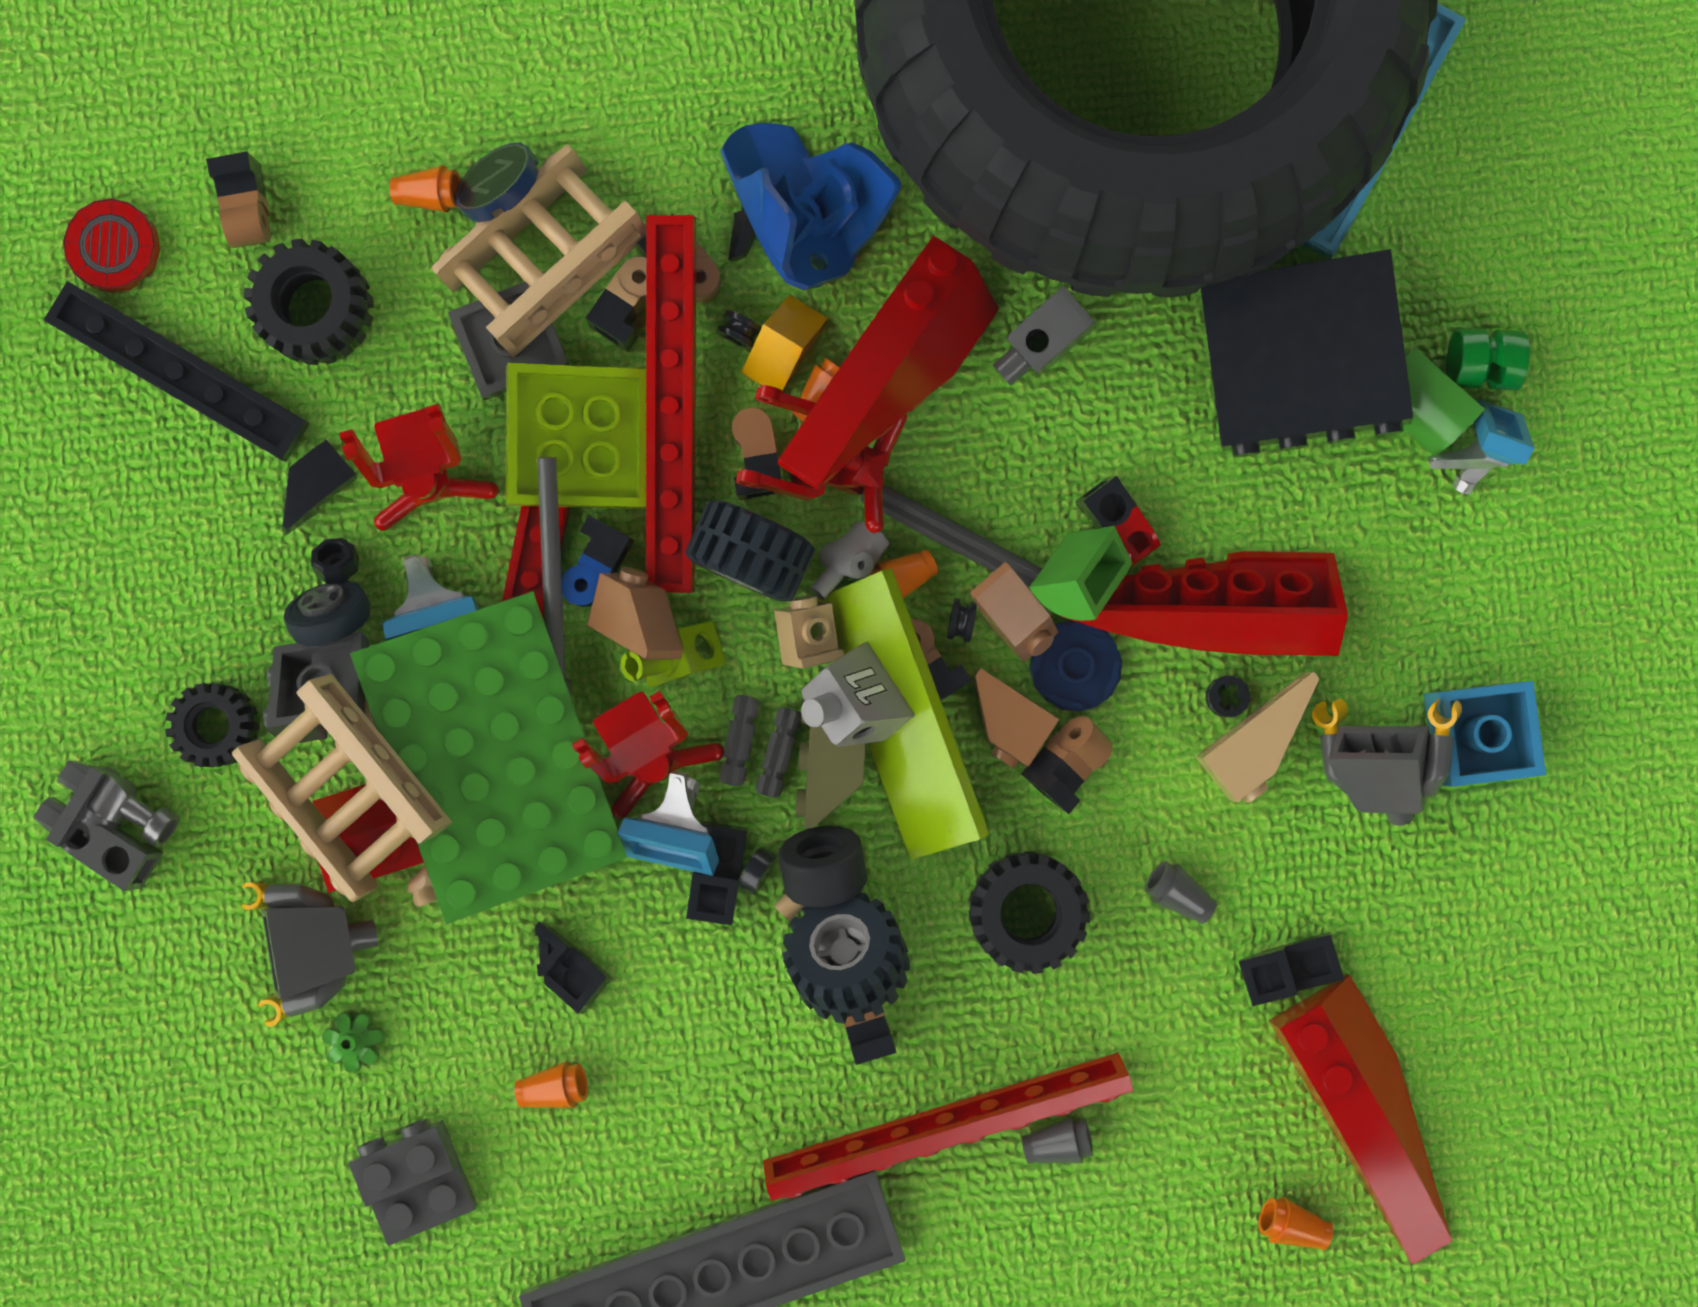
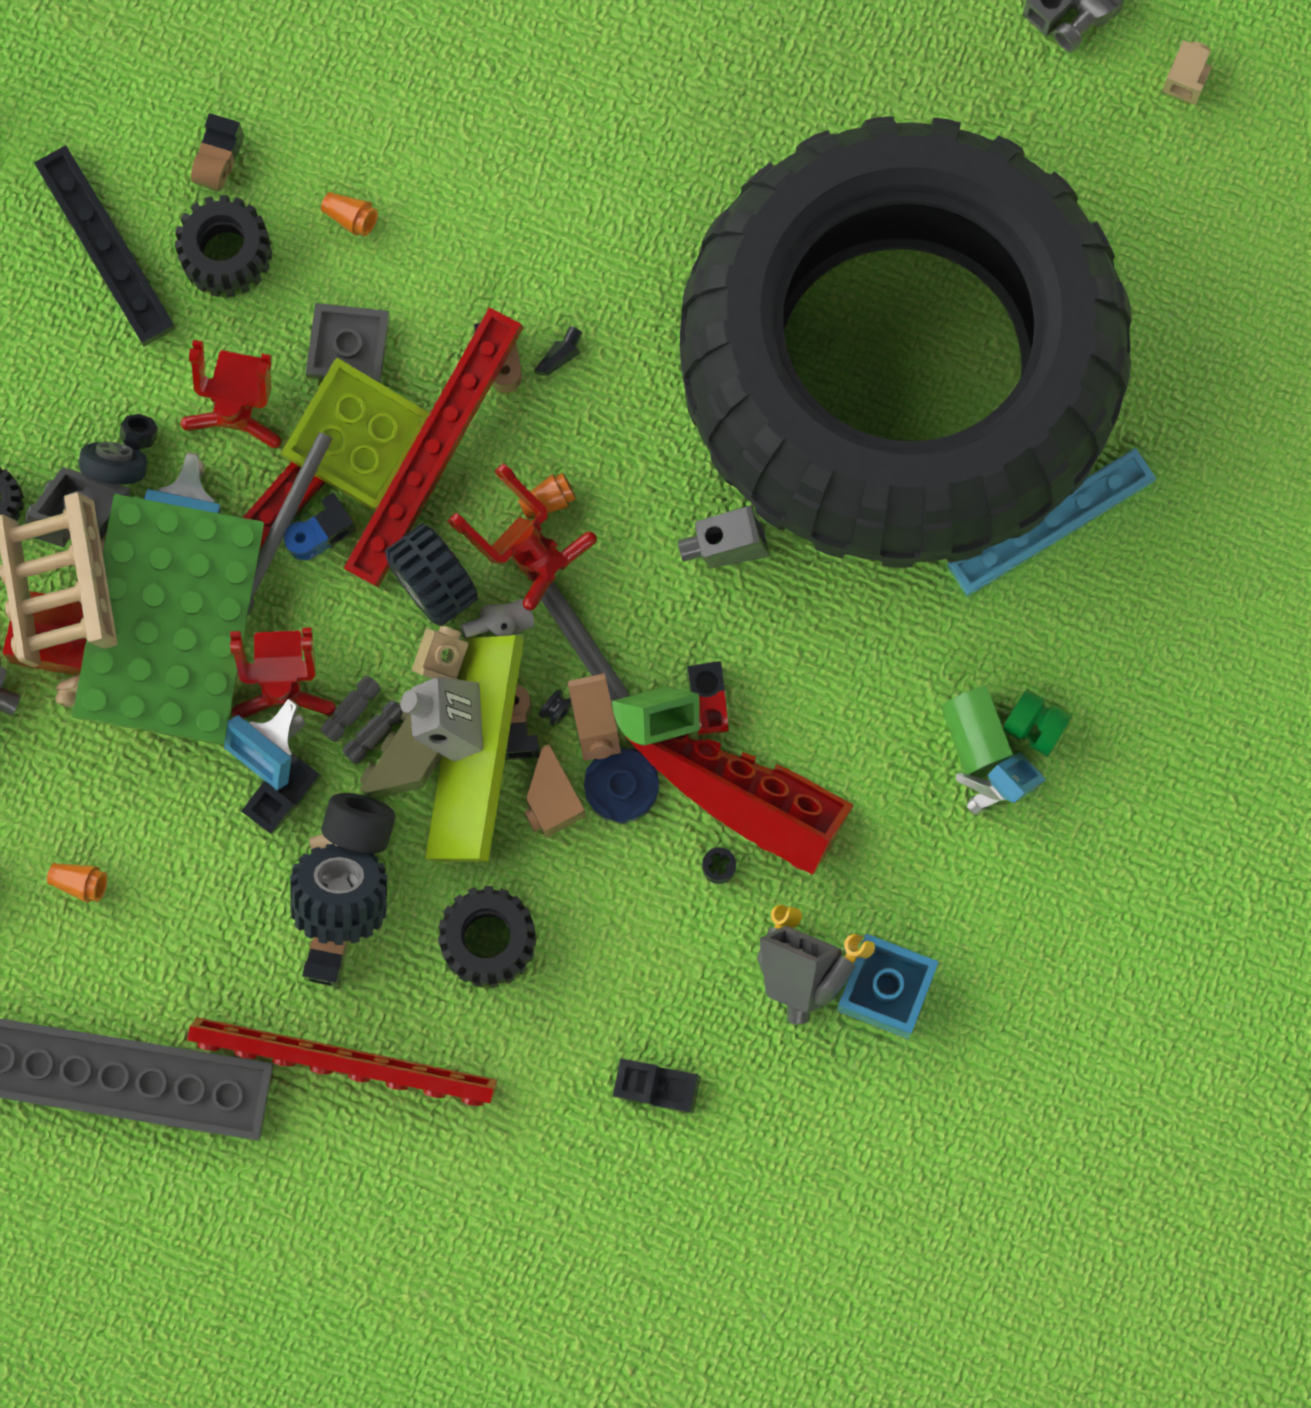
camera: 30 degrees right, 10 degrees down
tile [63,199,160,293] -> none
black slope [282,440,356,535] -> none
tan fence [431,144,646,358] -> none
tile [455,143,539,222] -> none
black slope [535,921,612,1014] -> none
leg [585,257,646,352] -> none
medium nougat slope [587,568,683,660] -> none
lime bracket [620,621,726,687] -> none
black bush [716,310,762,350] -> none
blue piece [720,123,901,291] -> none
medium nougat leg [732,408,782,500] -> none
black tile [739,847,777,895] -> none
yellow slope [741,295,828,392] -> none
red wedge [777,235,999,490] -> none
orange cone [867,549,938,599] -> none
leg [1021,716,1113,814] -> none
dark grey cone [1022,1116,1094,1164] -> none
dark grey cone [1145,861,1217,924] -> none
tan slope [1195,671,1320,803] -> none
black brick [1201,249,1414,457] -> none
orange cone [1258,1197,1333,1250] -> none
red wedge [1268,974,1453,1265] -> none

